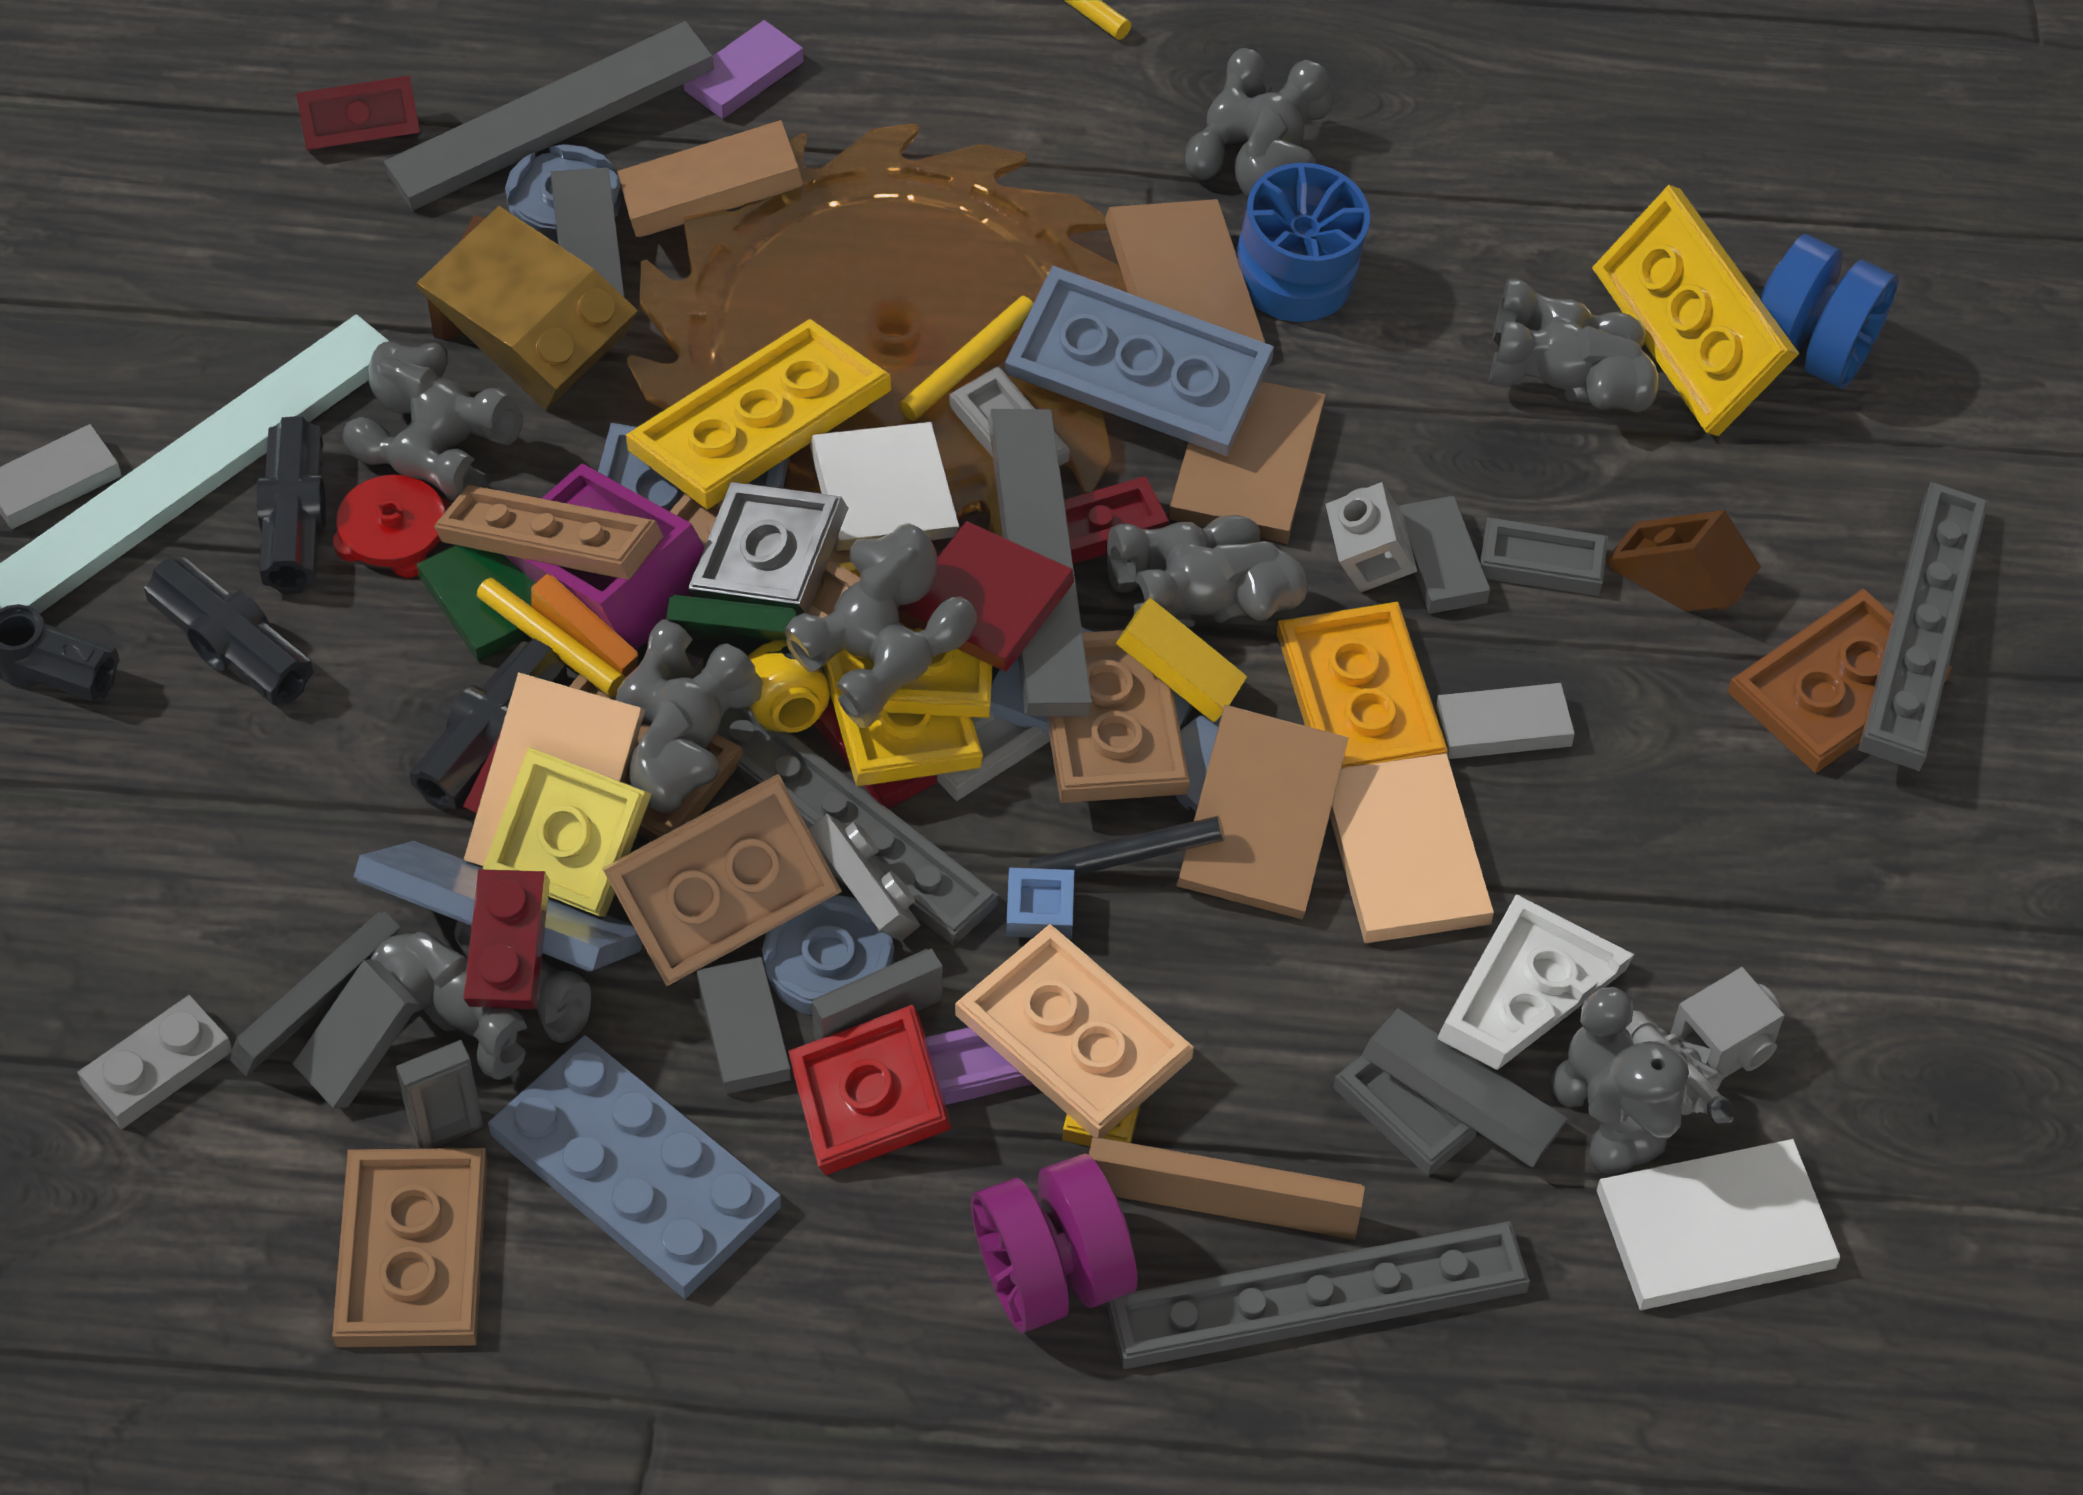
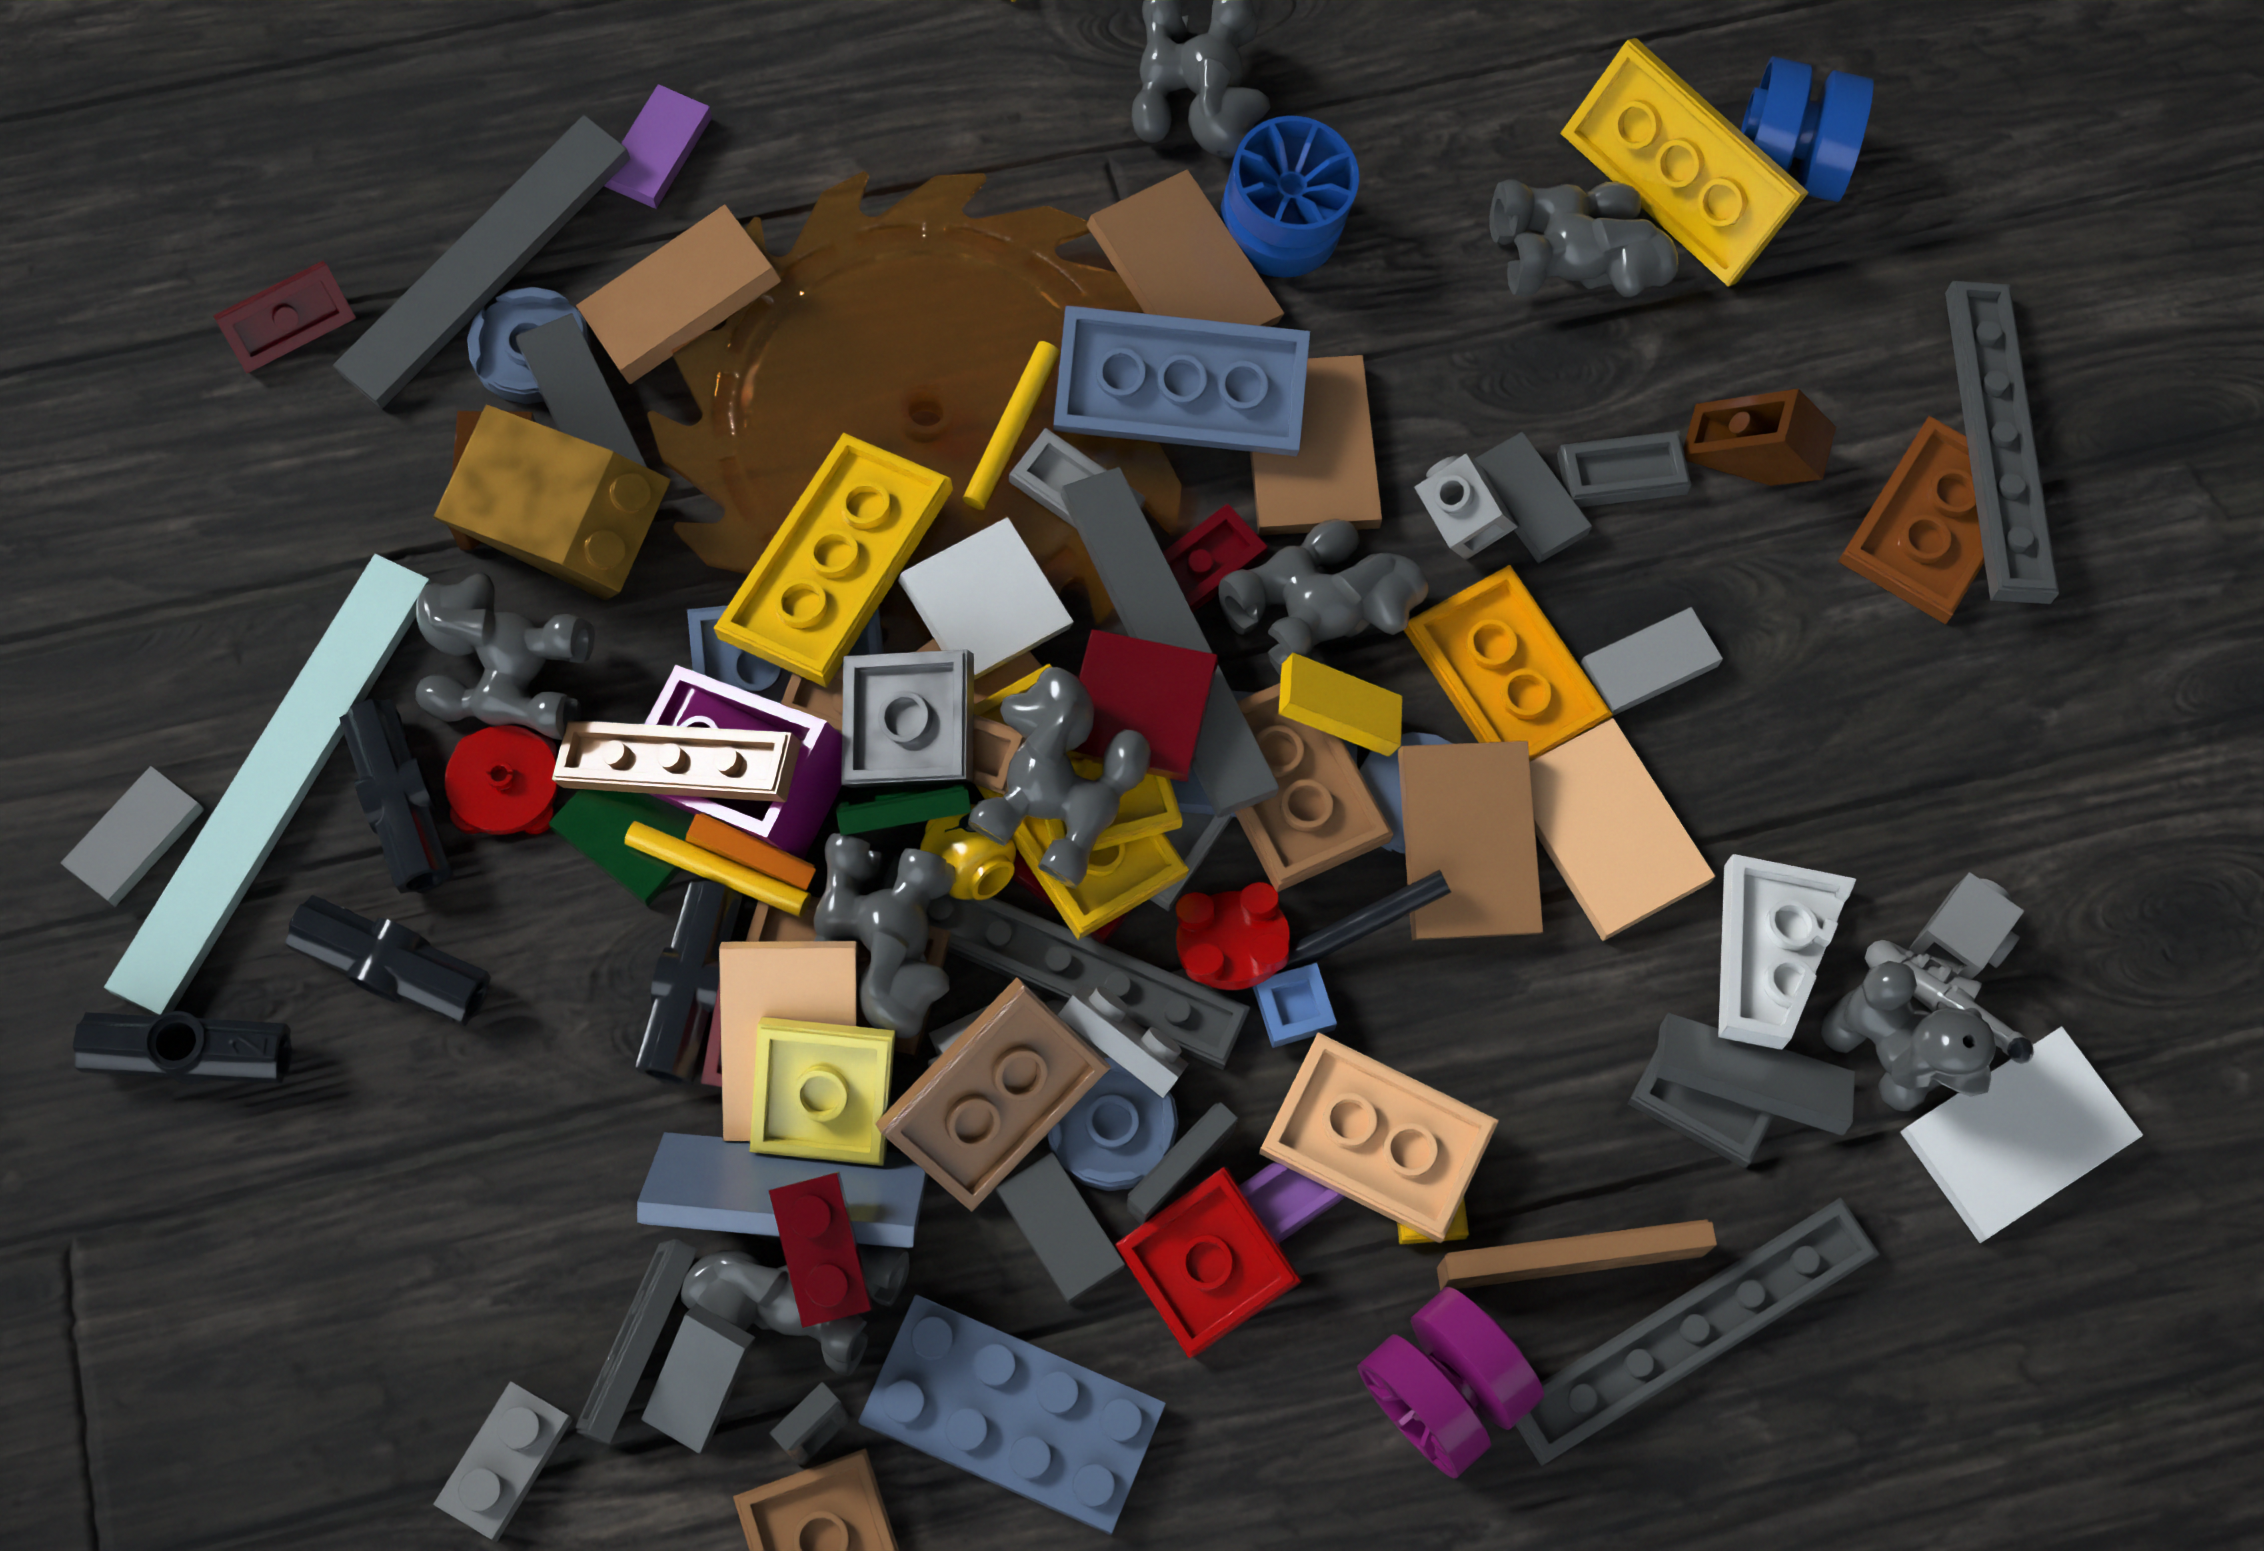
camera: 20 degrees left, 15 degrees up
none -> red piece [1176,882,1290,990]

